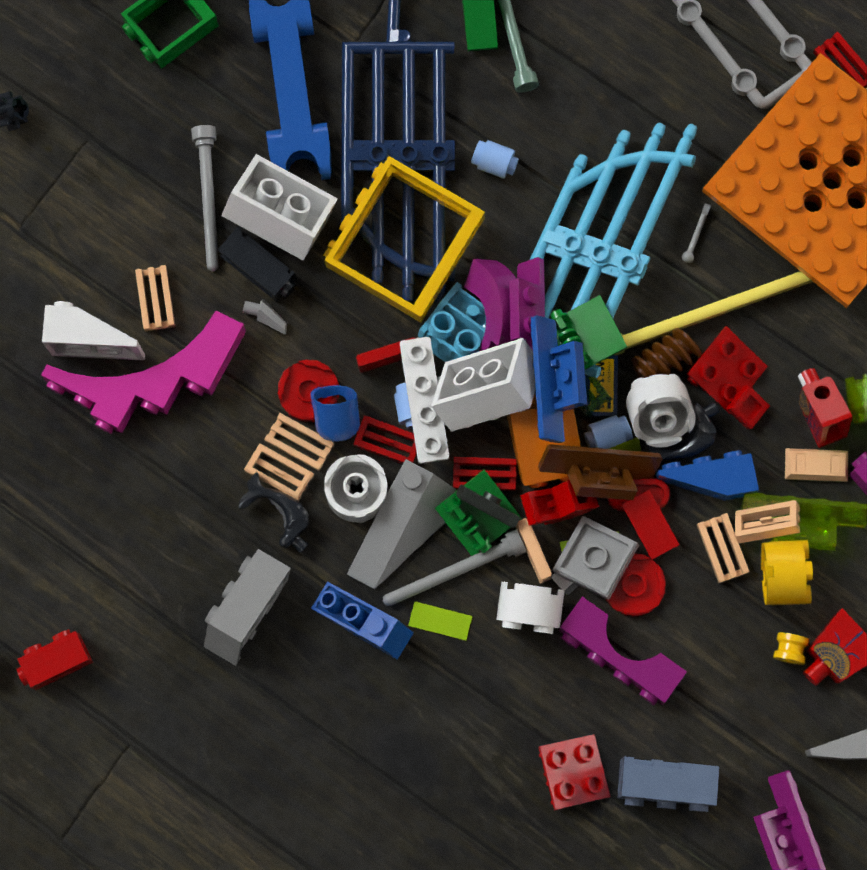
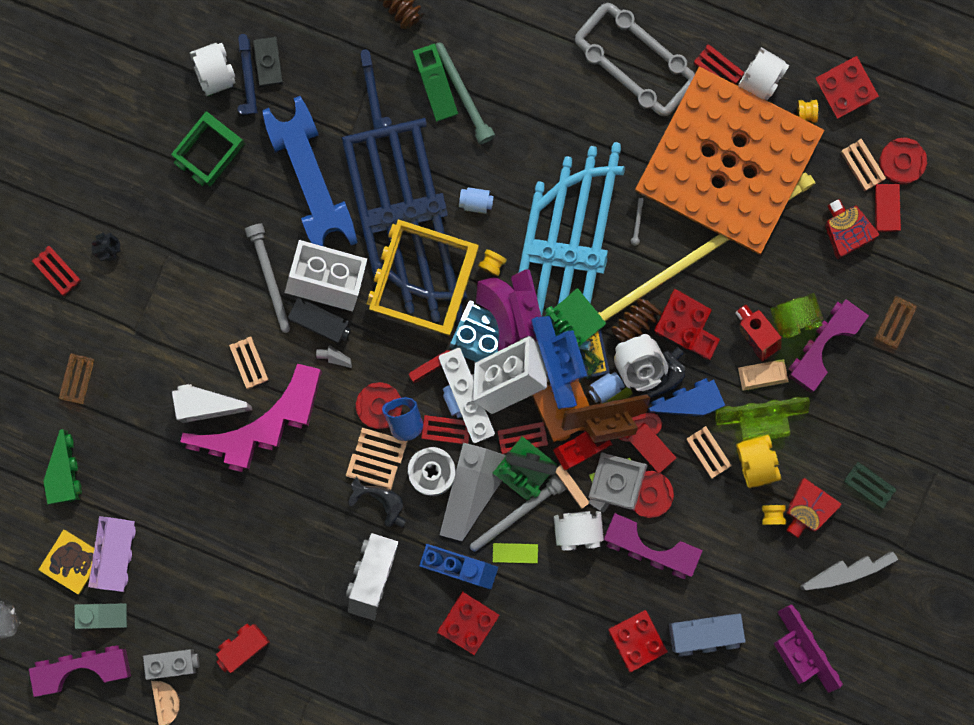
camera: 10 degrees left, 5 degrees up
light nougat tile [735,500,800,543] -> none
none -> red hinge [437,592,500,655]
none -> yellow wheel [478,249,507,277]

